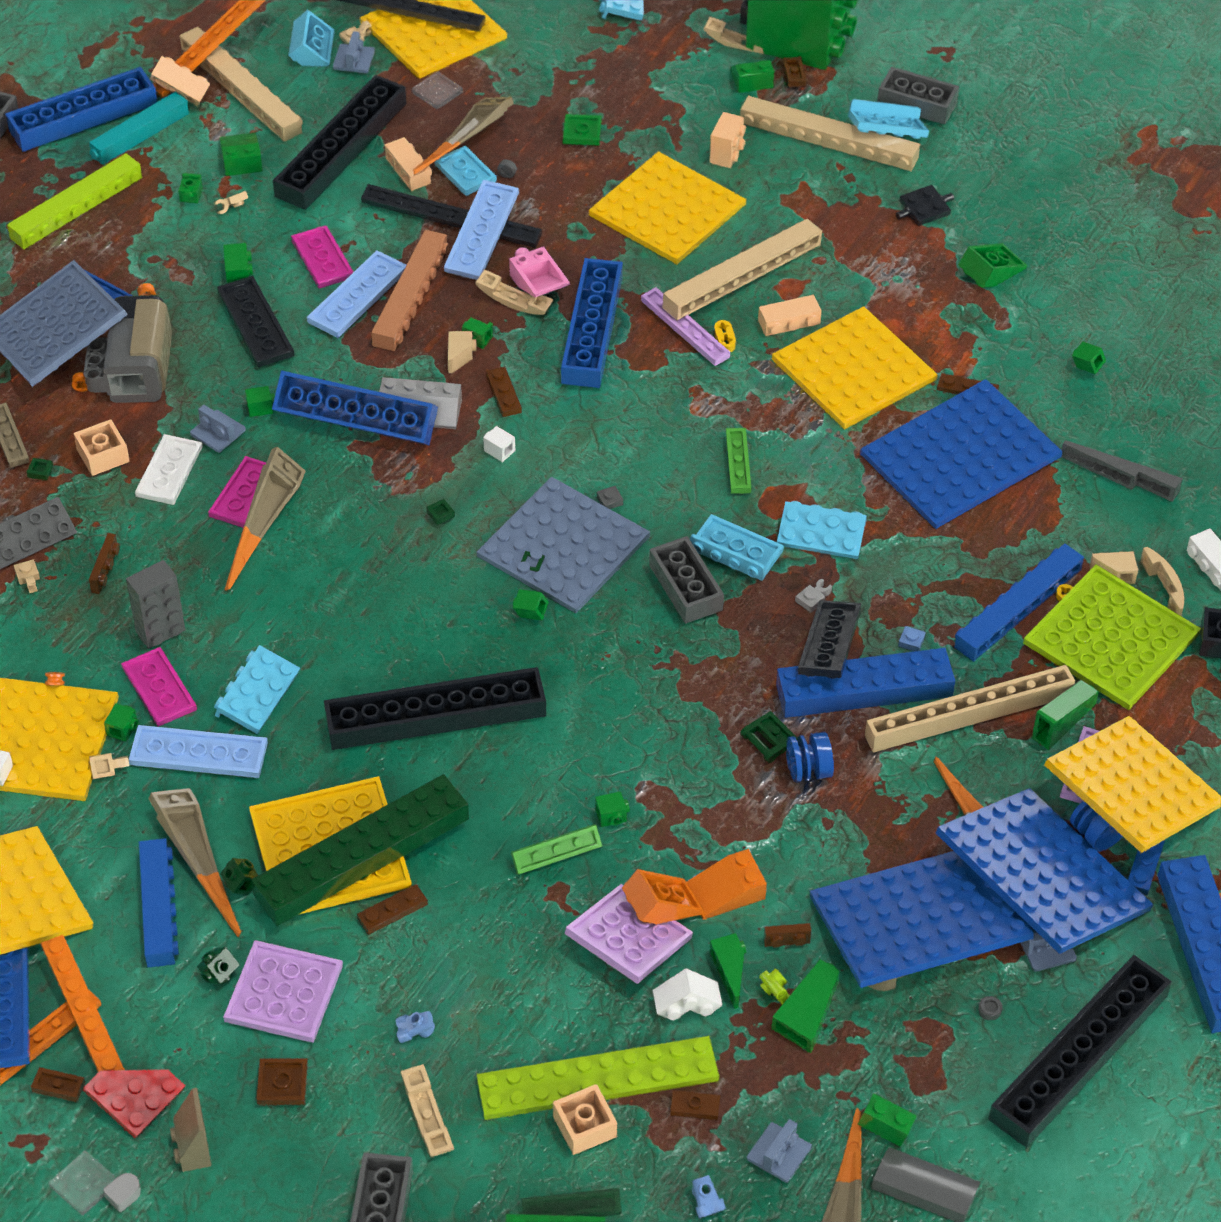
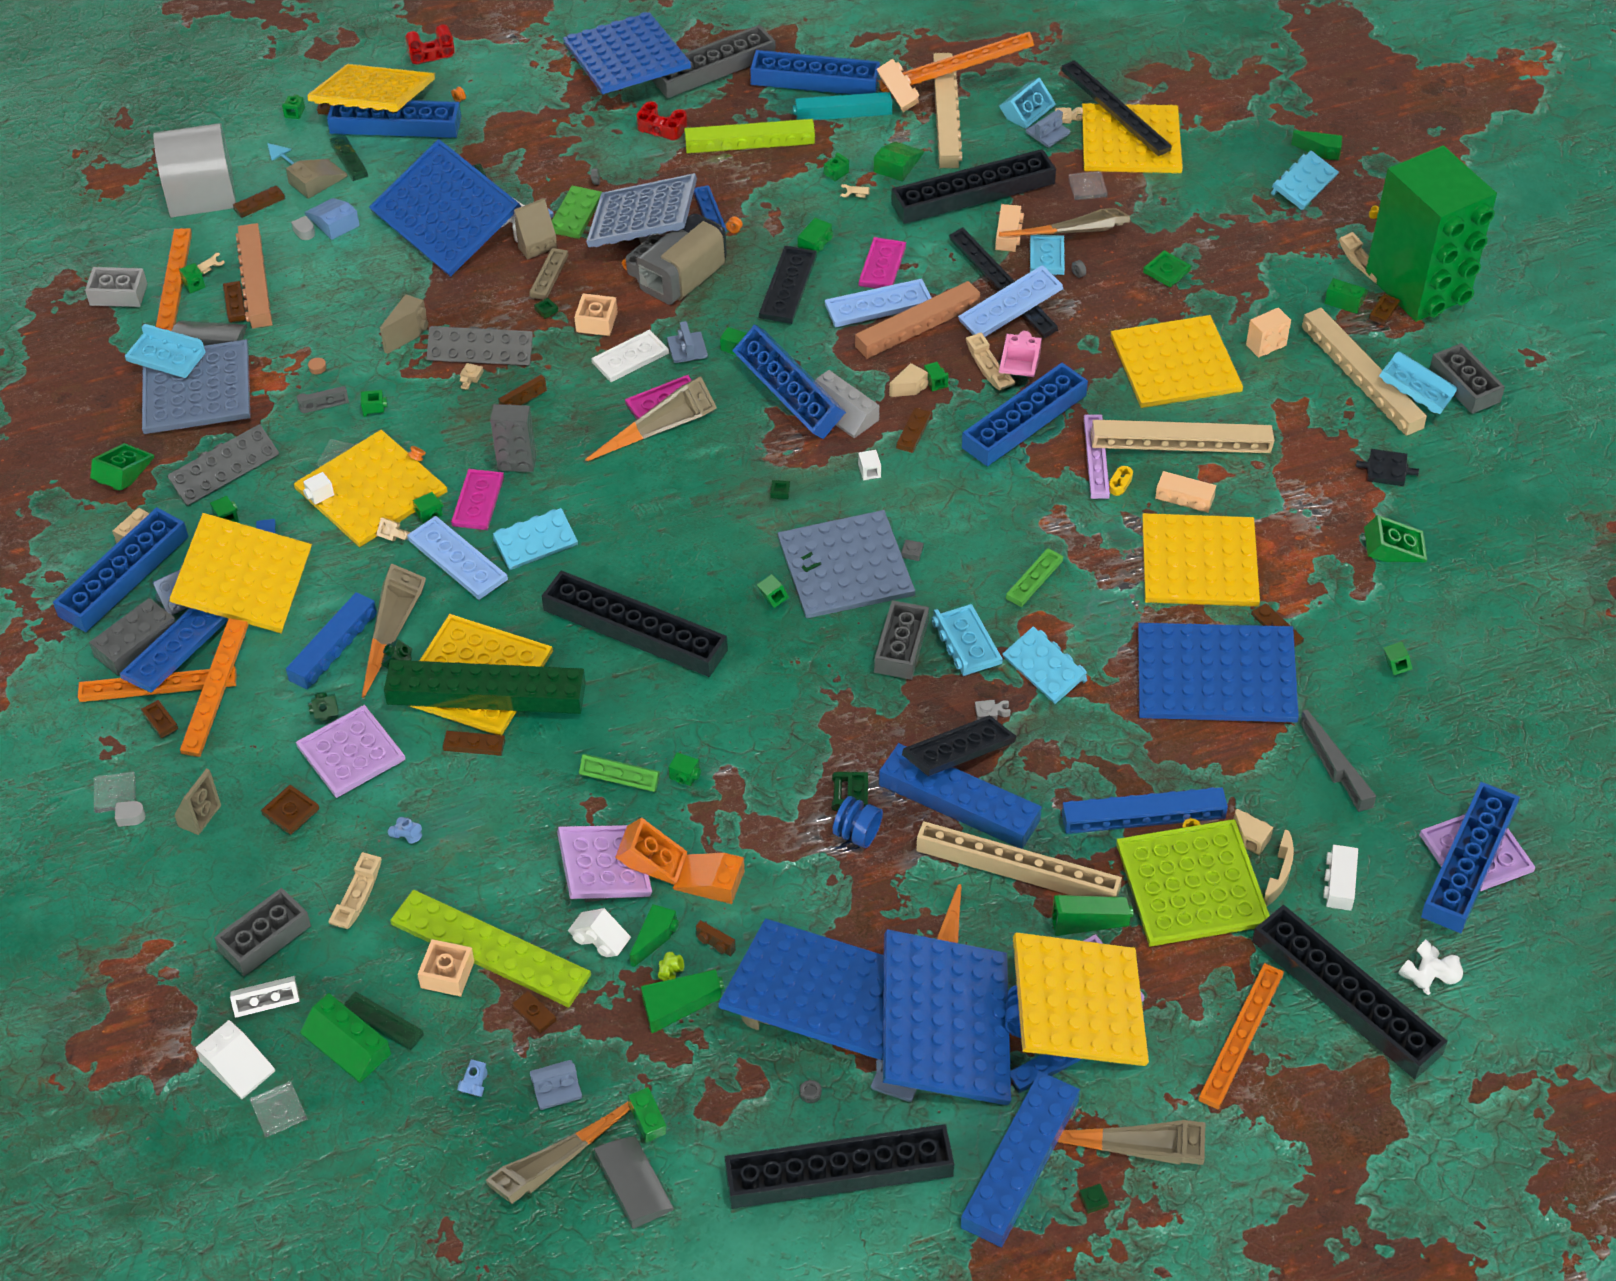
camera: 40 degrees right, 0 degrees up
plate [83,1070,185,1139] -> none
medium blue plate [898,626,926,651] -> none

